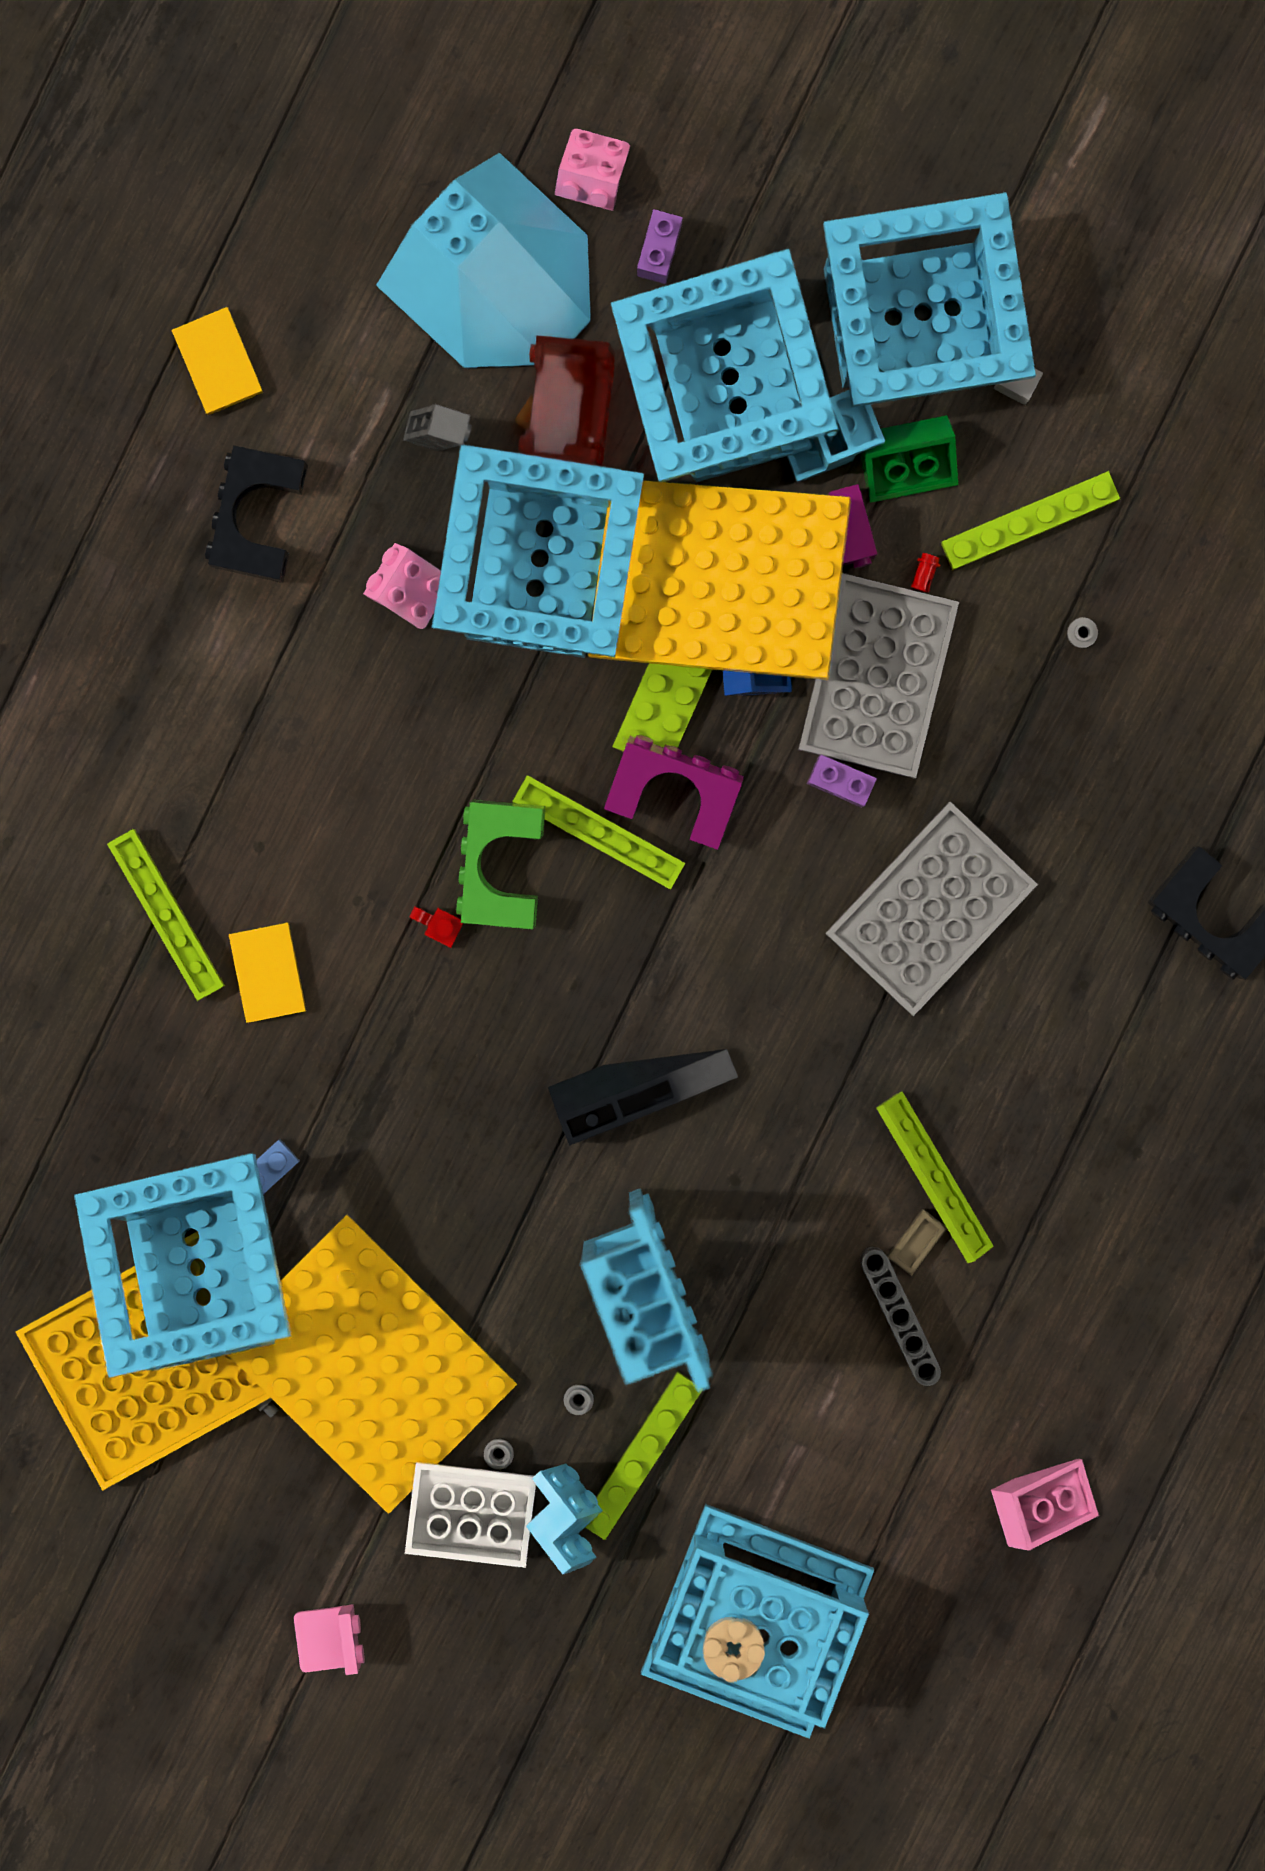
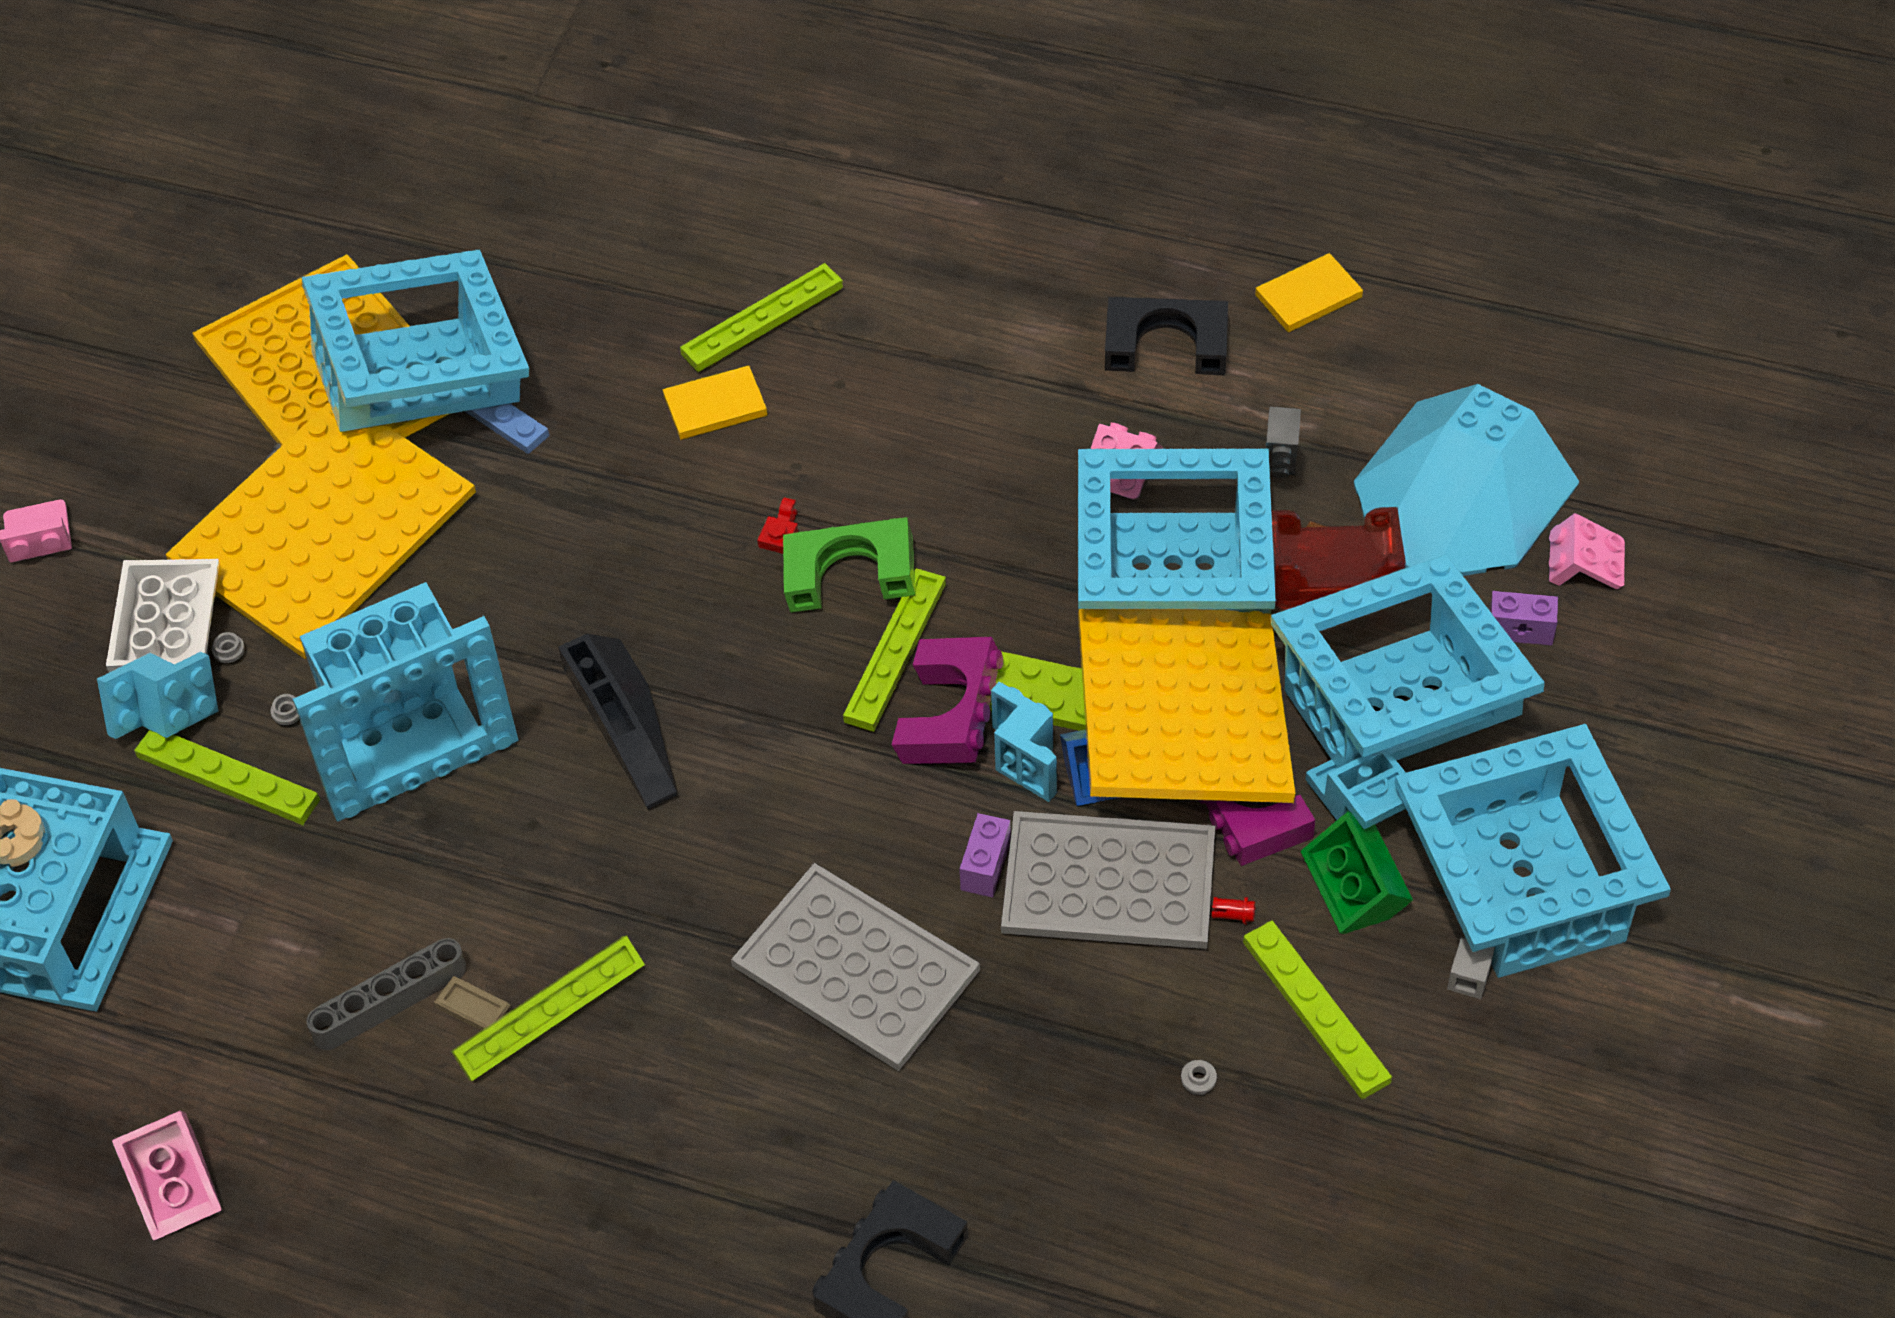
camera: 85 degrees right, 35 degrees down
none -> medium azure bracket [991,682,1057,802]

